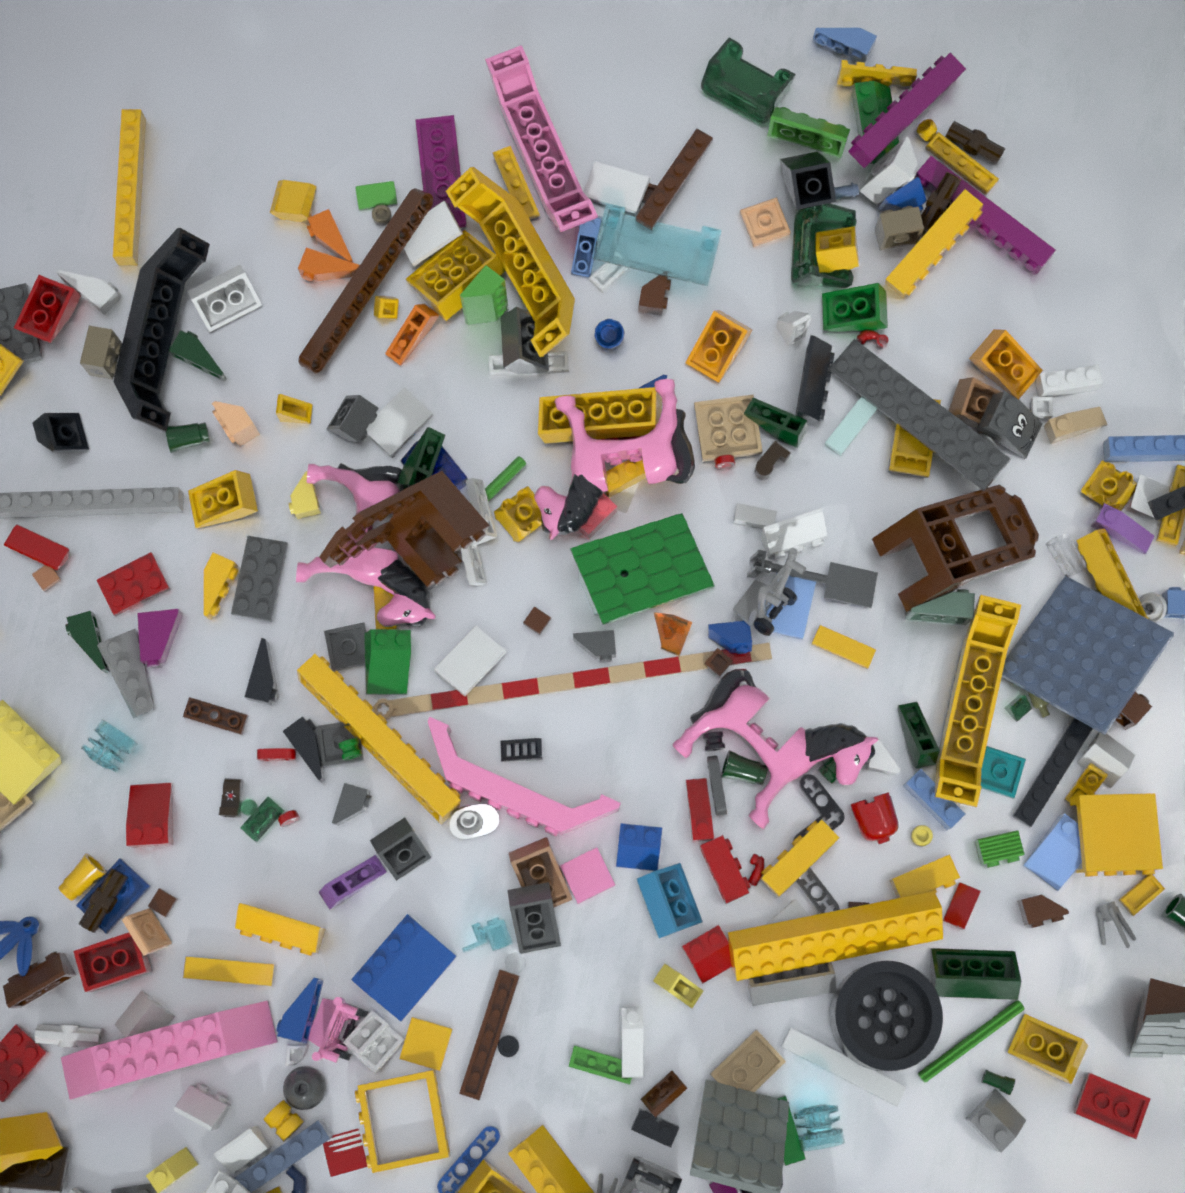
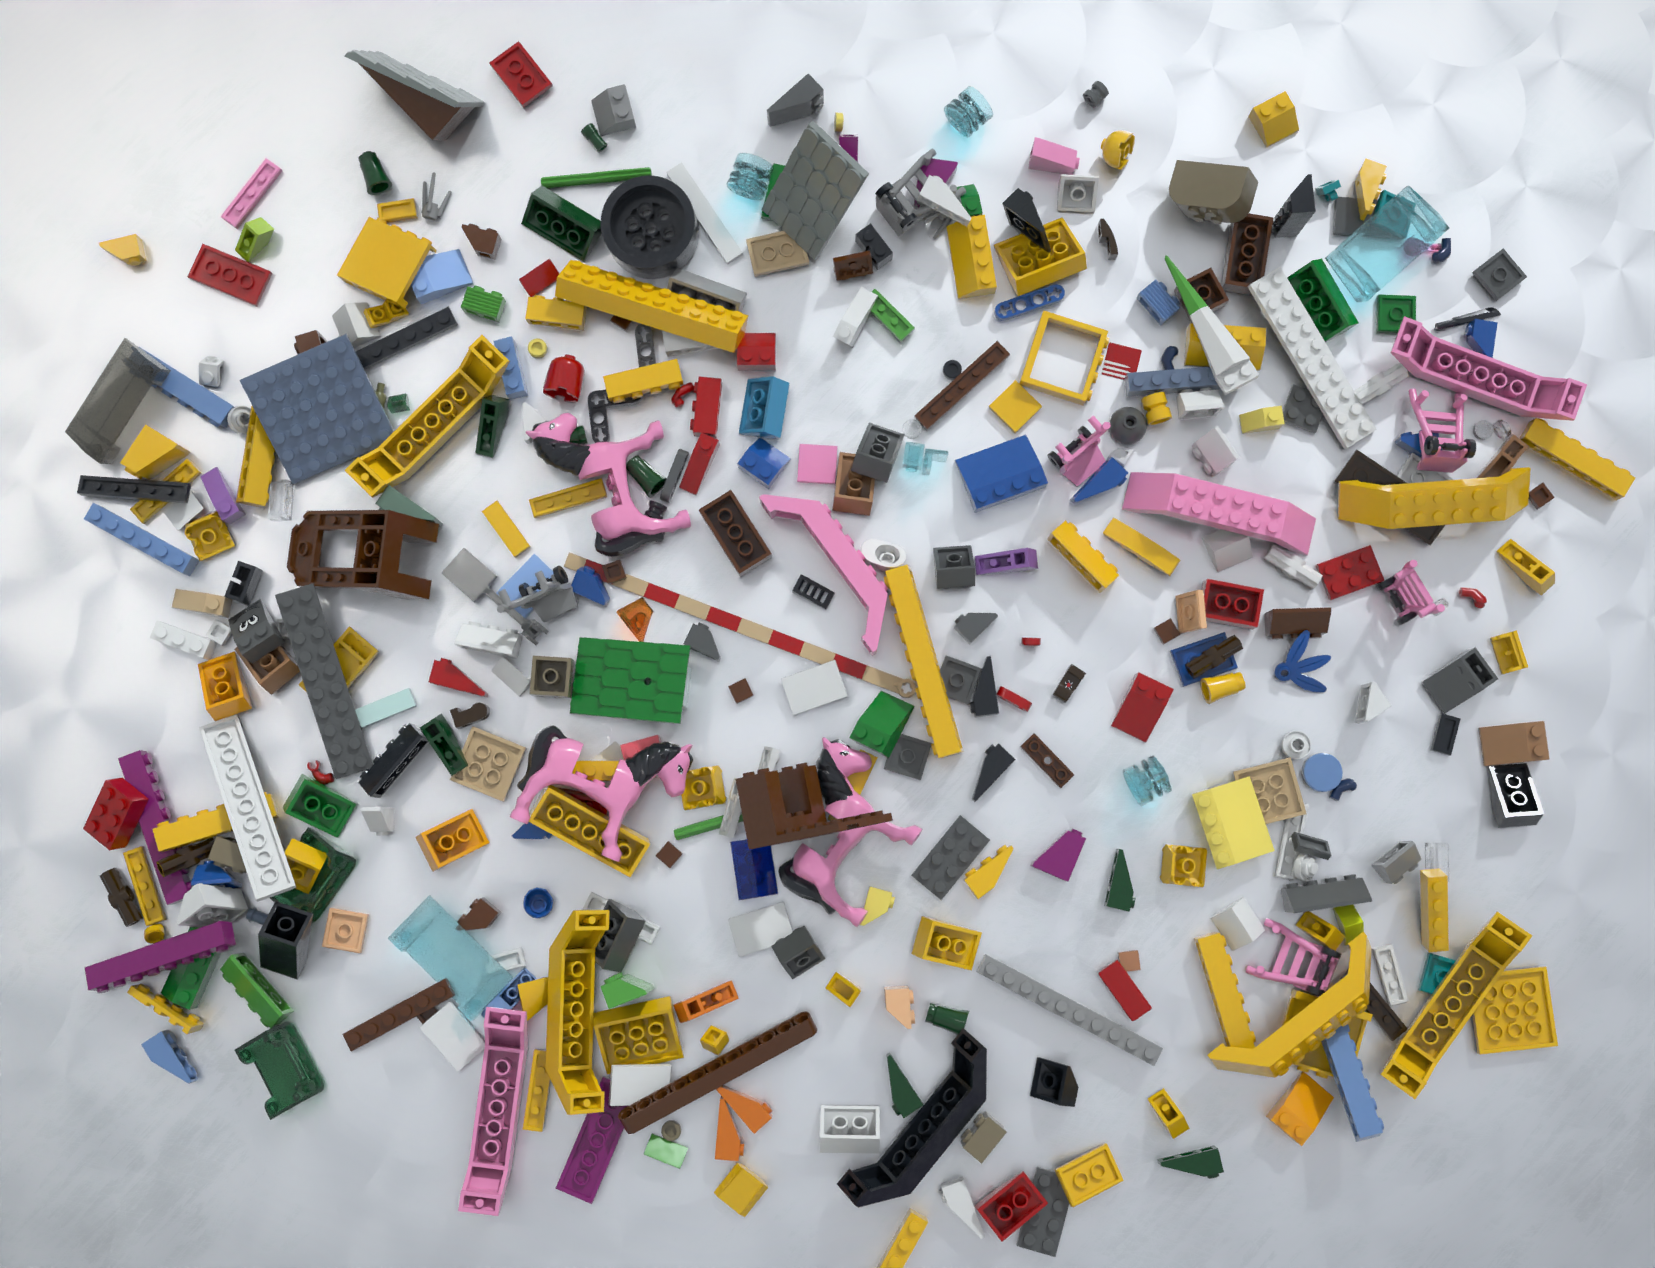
camera: 150 degrees left, 5 degrees up
red plate [97,552,170,616] -> none
light grey wing [97,629,154,719] -> none
clear green plate [240,797,284,843] -> none
green wheel [338,738,363,760] -> none
white slope [343,1010,404,1074] -> none
dark green slope [397,427,446,488] -> none
light yellow slope [653,963,703,1008] -> none
red tile [714,455,735,469] -> none
teal tile [981,746,1026,799] -> none
yellow slope [1008,1014,1088,1084] -> none
none -> red brick [83,778,149,851]
none -> white plate [199,714,296,902]
none -> black piece [224,561,263,606]
none -> red slope [428,658,488,698]
none -> yellow slope [517,977,548,1021]
none -> yellow tile [529,478,607,518]
none -> dark tan brick [529,656,574,698]
none -> reddish brown tile [656,841,683,868]
none -> reddish brown brick [699,490,772,577]
none -> yellow slope [1160,844,1207,887]

